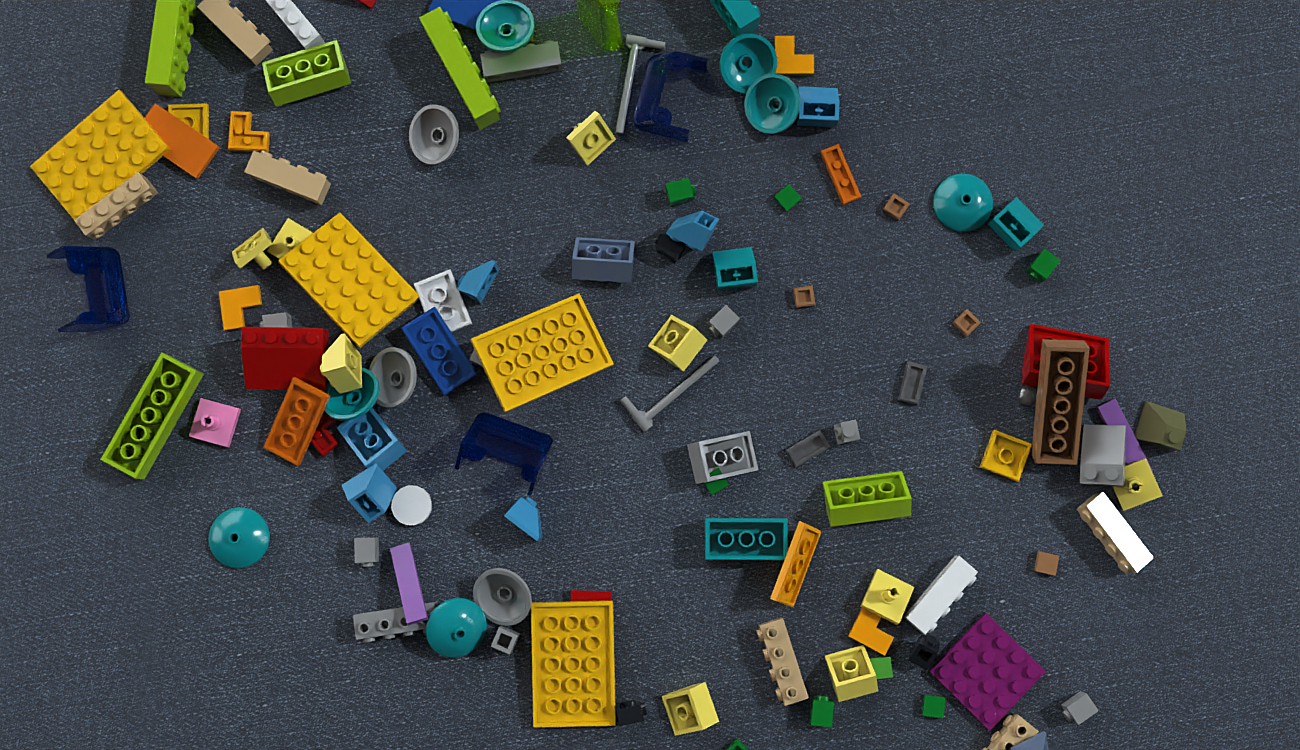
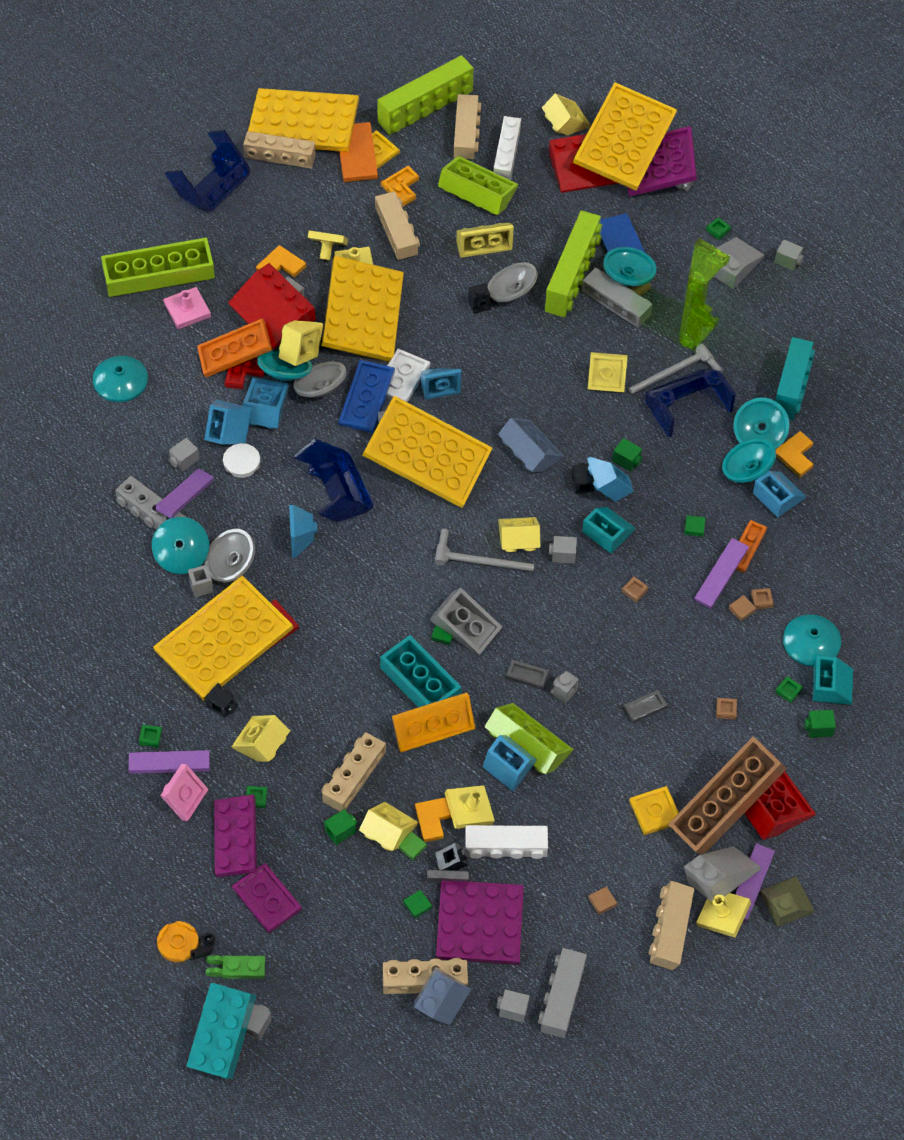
camera: 45 degrees right, 25 degrees down
none -> flat silver tile [427,870,469,883]
none -> light yellow slope [456,222,514,258]
none -> black brick [468,283,491,314]
none -> dark azure slope [483,735,537,792]
none -> light grey brick [538,948,587,1038]
none -> medium lavender tile [694,538,749,609]
none -> medium nougat tile [729,595,756,621]
none -> green tile [775,676,803,703]

